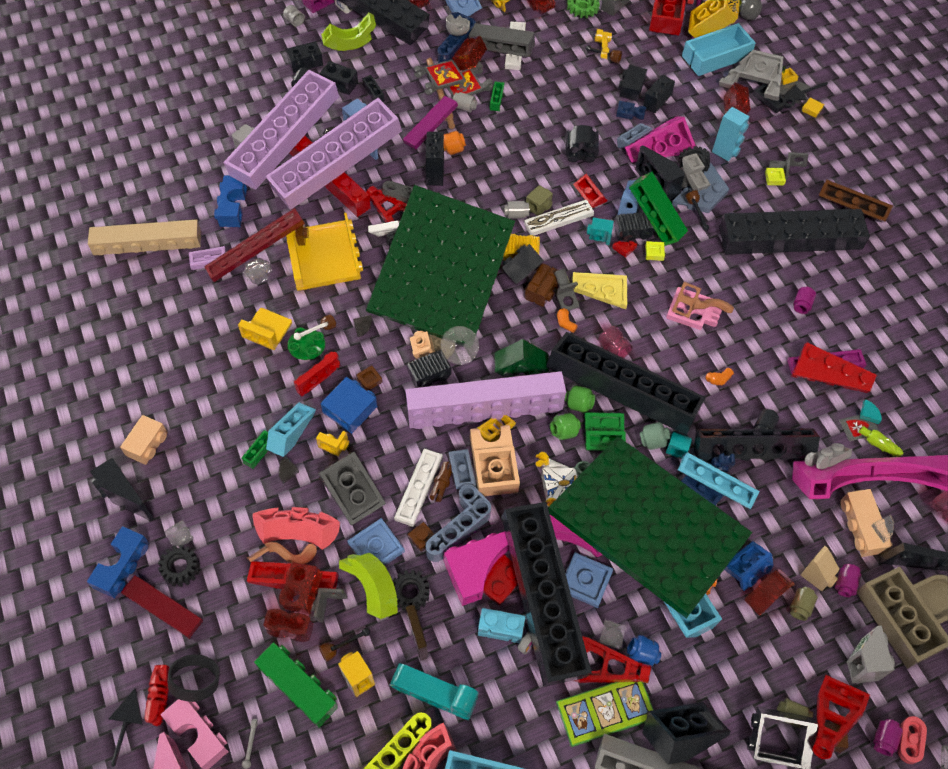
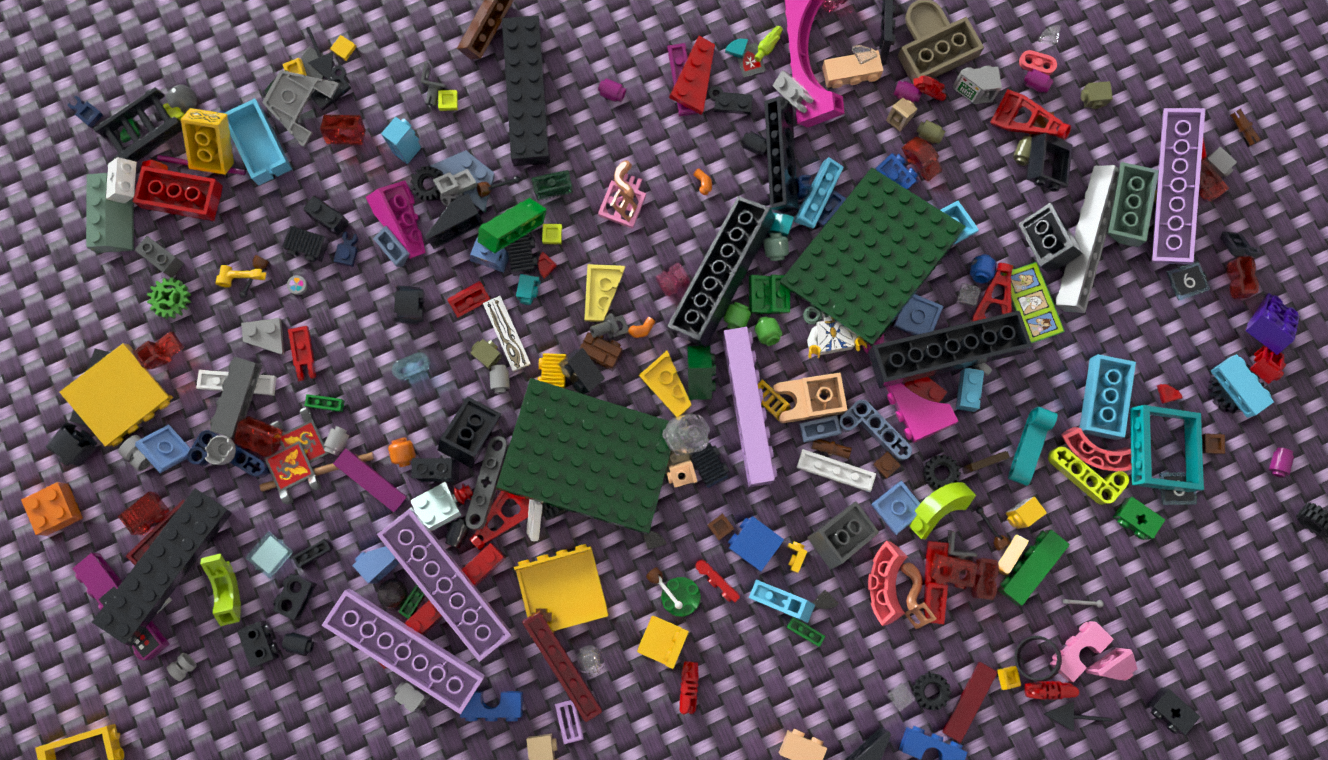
camera: 90 degrees left, 20 degrees up
none -> light grey wing [241,318,285,355]
none -> clear light blue piece [246,531,293,579]
none -> light grey tile [287,275,308,295]
none -> red hinge [288,326,316,381]
none -> clear light blue plate [392,352,430,380]
none -> light aqua plate [411,482,473,531]
none -> black slope [437,396,501,468]
none -> black brick [445,518,470,548]
none -> clear green brick [532,170,573,201]
none -> yellow wing [639,351,692,418]
none -> red hinge [679,661,699,714]
none -> black hinge [709,86,753,115]
none -> red hinge [913,75,946,101]
none -> slope [996,535,1029,575]
none -> yellow tile [997,666,1021,690]

